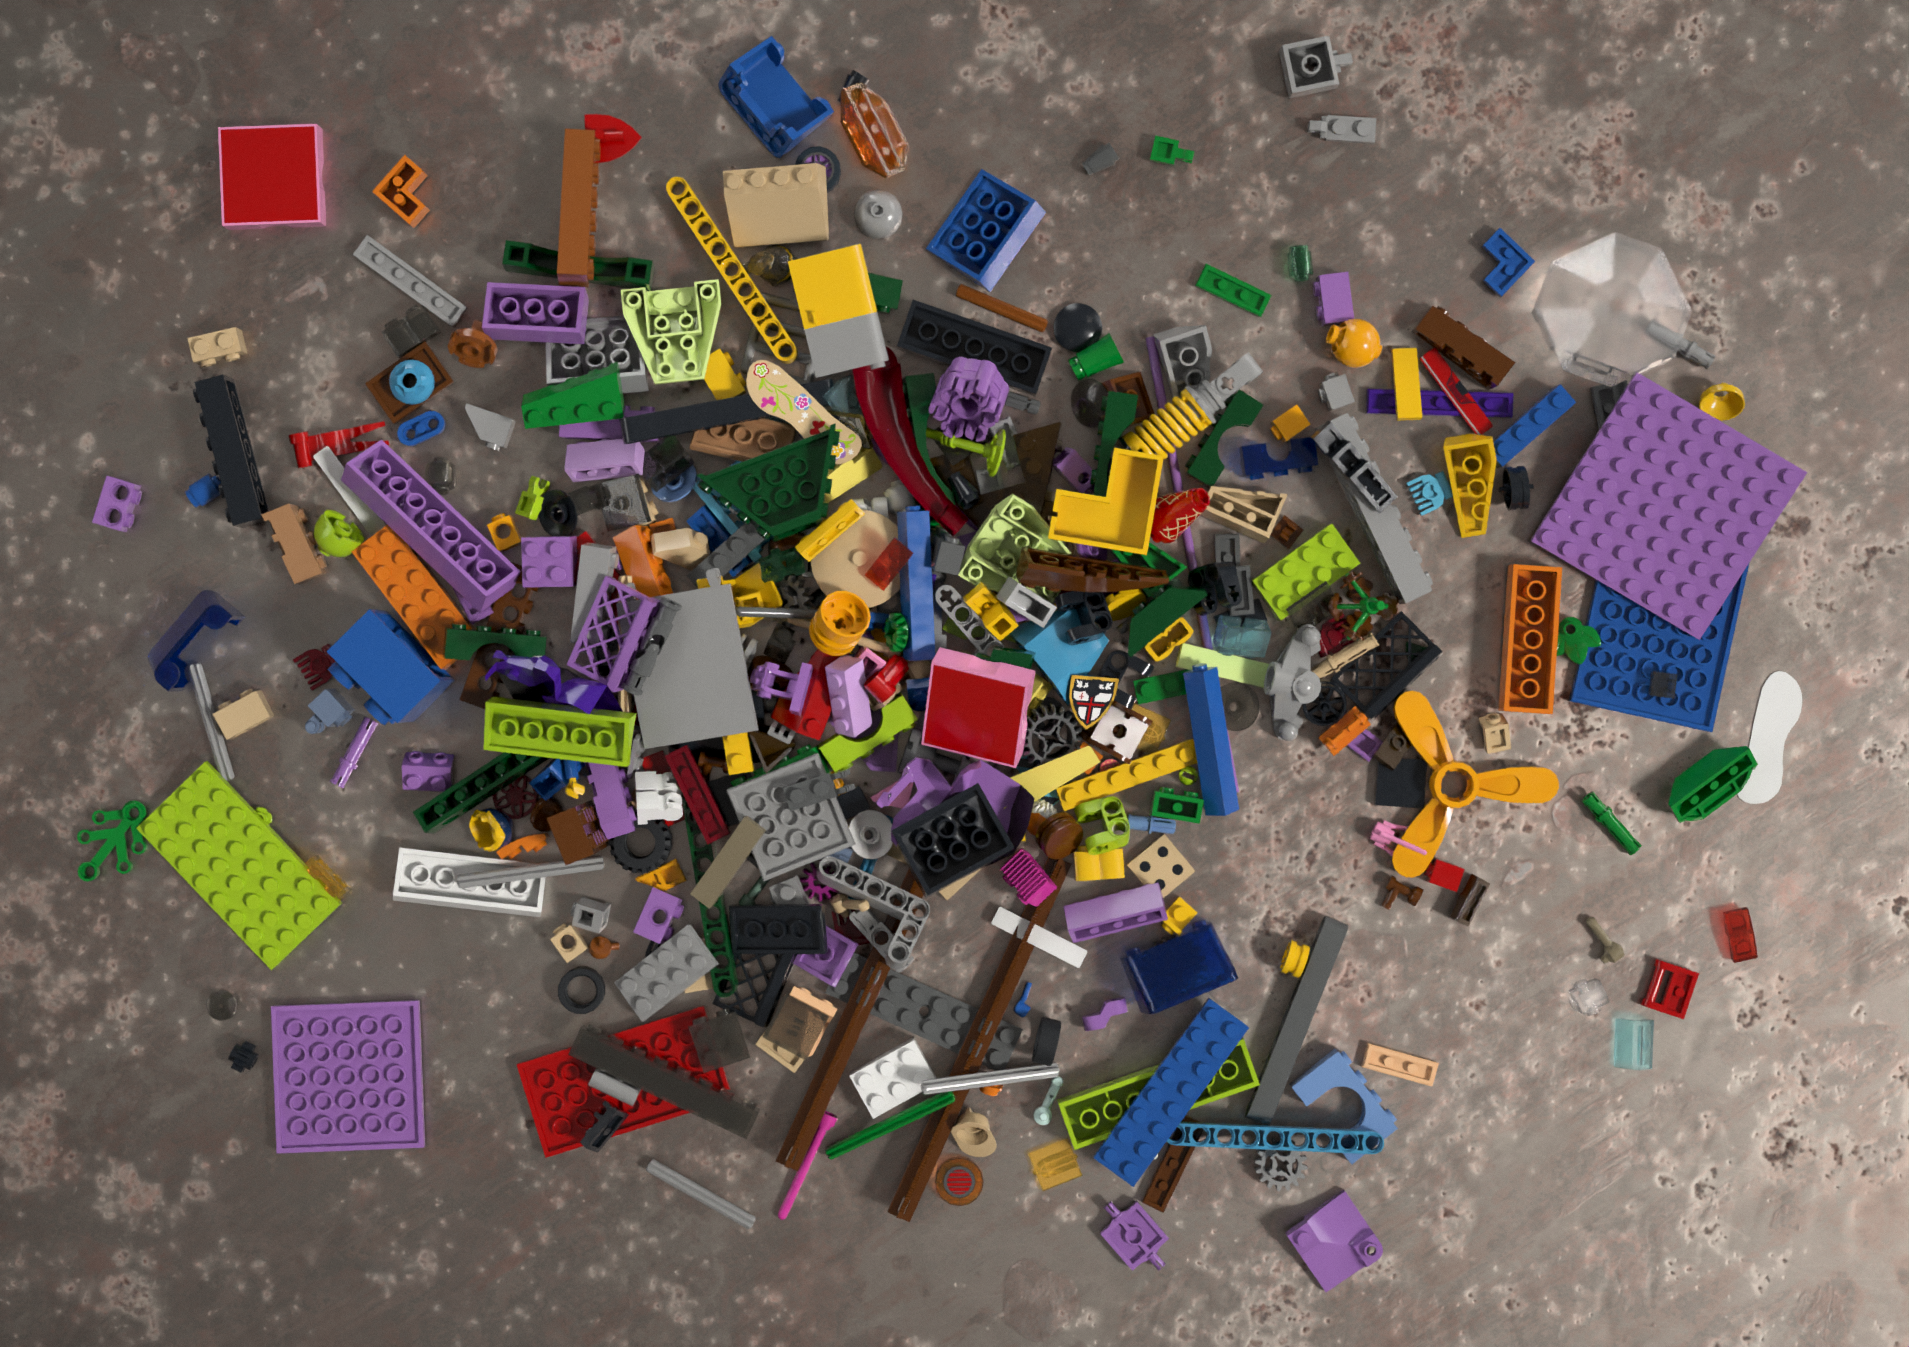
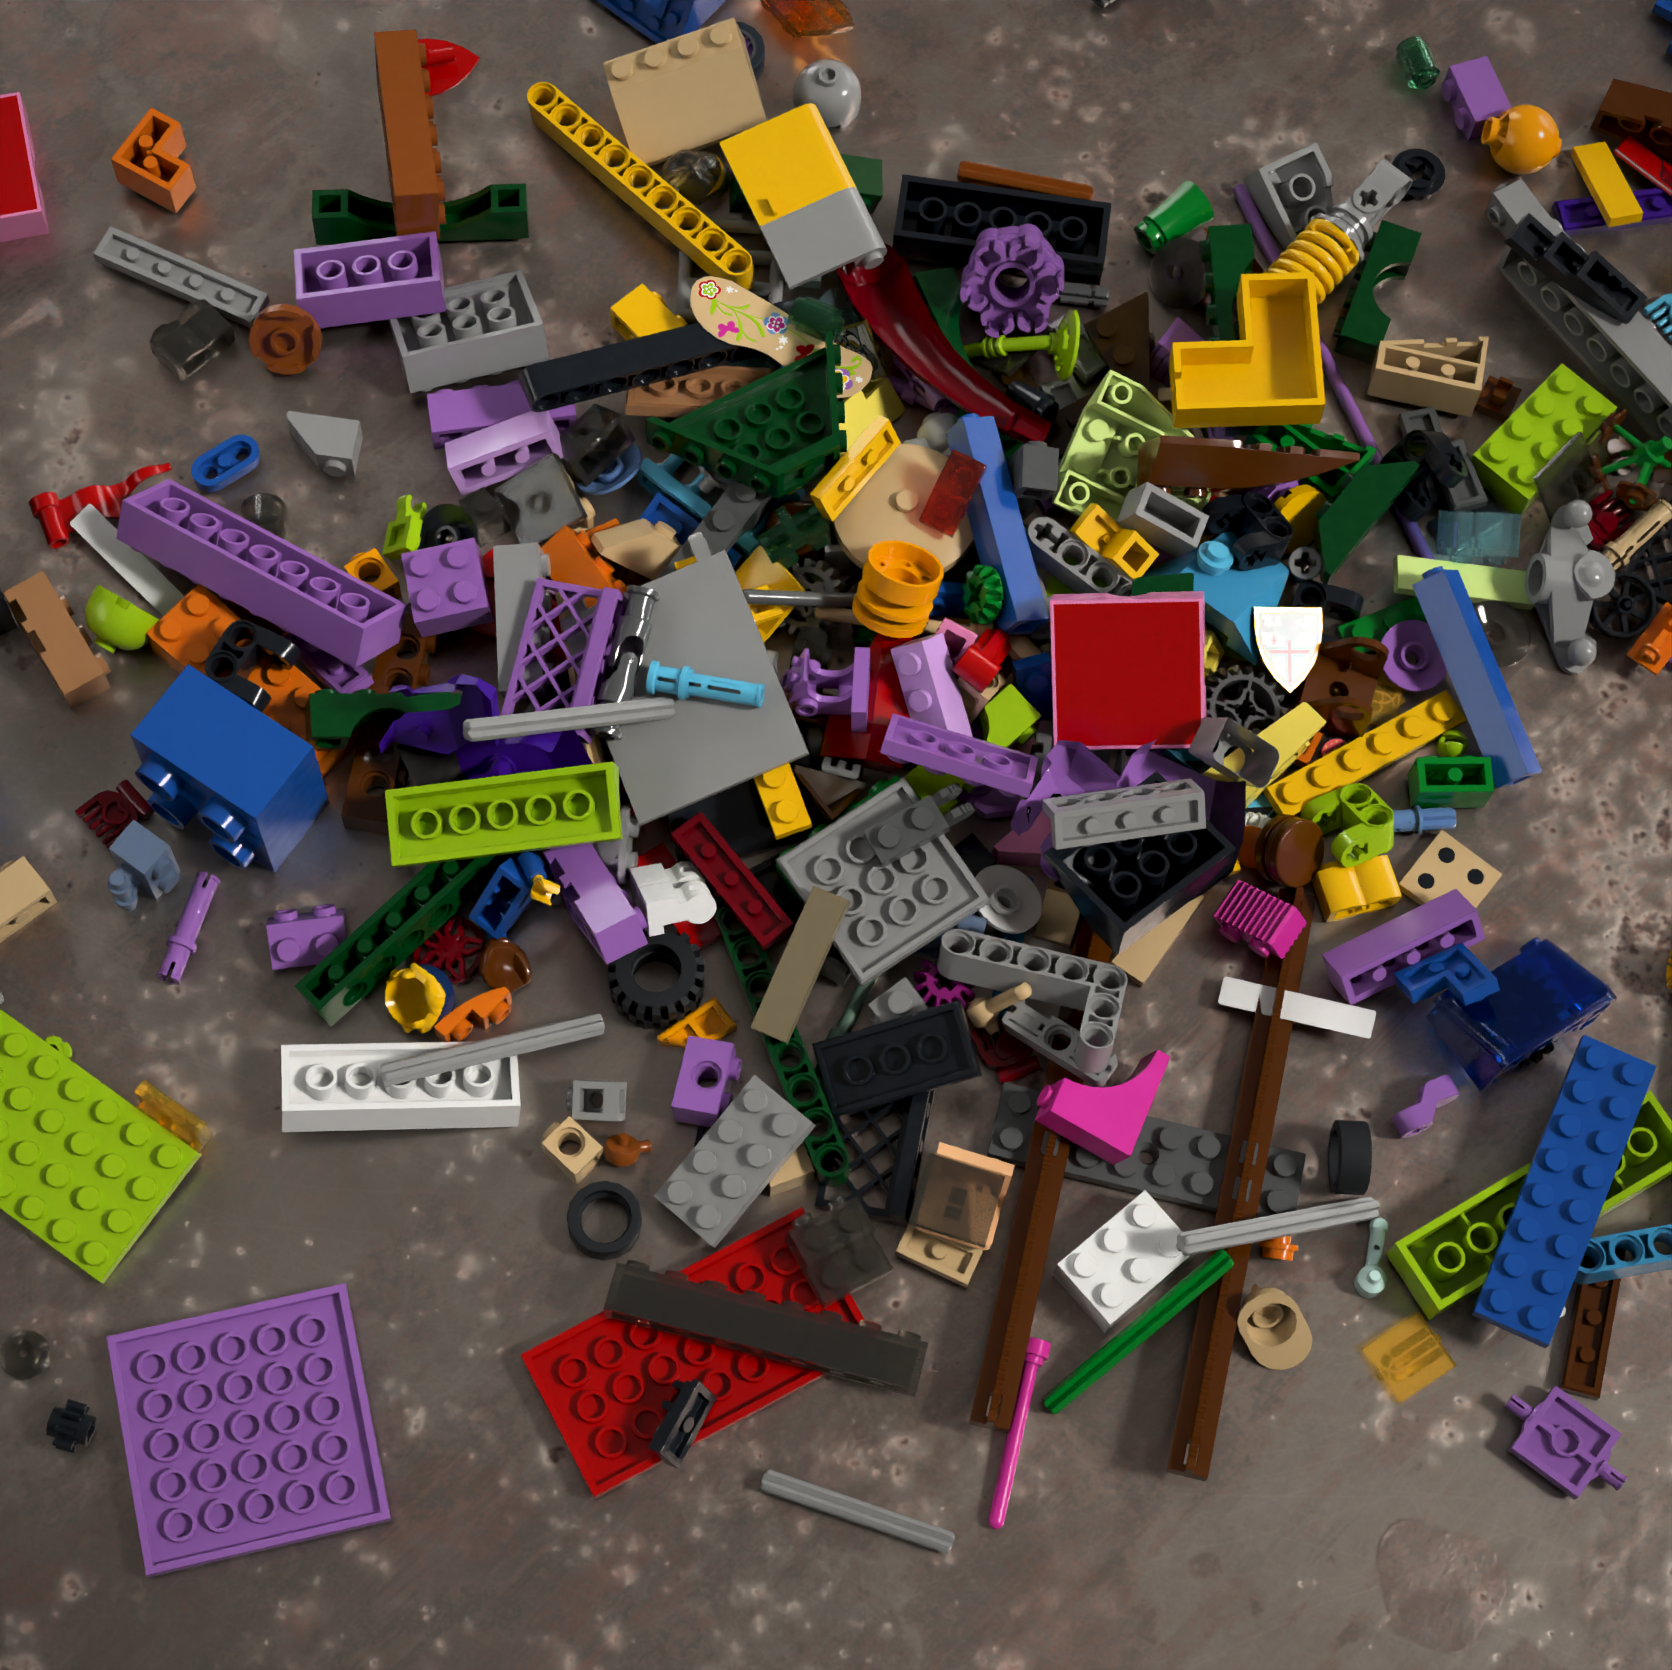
camera: 20 degrees left, 20 degrees down
reddish brown plate [365,342,455,424] -> none
dark azure piece [389,360,435,405] -> none
green wedge [521,361,625,429] -> none
reddish brown brick [547,800,610,865] -> none
light grey brick [588,1066,642,1106] -> none
yellowish green wedge [621,279,721,385] -> none
reddish brown piece [698,751,729,782] -> none
medium lavender plate [793,925,858,987] -> none
blue slope [926,169,1046,292] -> none
tile [935,1156,984,1206] -> none
blue hand [1014,982,1032,1017] -> none
black dish [1054,303,1102,352] -> none
yellow brick [1143,617,1194,661] -> none
red cone [1150,488,1210,544] -> none
yellow bracket [1161,896,1197,936] -> none
green tile [1195,264,1272,318] -> none
clear blue arch [1239,437,1318,481] -> none
light orange brick [1270,404,1311,443] -> none
none -> black piece [205,620,301,713]
none -> light grey axle [463,697,675,742]
none -> medium azure pin [646,660,765,708]
none -> clear green brick [788,296,845,342]
none -> medium lavender plate [880,713,1038,798]
none -> dark pink arch [1035,1049,1170,1165]
none -> light grey fence [1042,778,1206,850]
none -> light grey piece [1188,717,1279,788]
none -> medium azure plate [1197,541,1234,576]
none -> light grey bush [1288,547,1321,585]
none -> medium lavender dish [1381,620,1448,692]
none -> black gear [1392,148,1445,201]
none -> blue plate [1393,942,1500,1006]

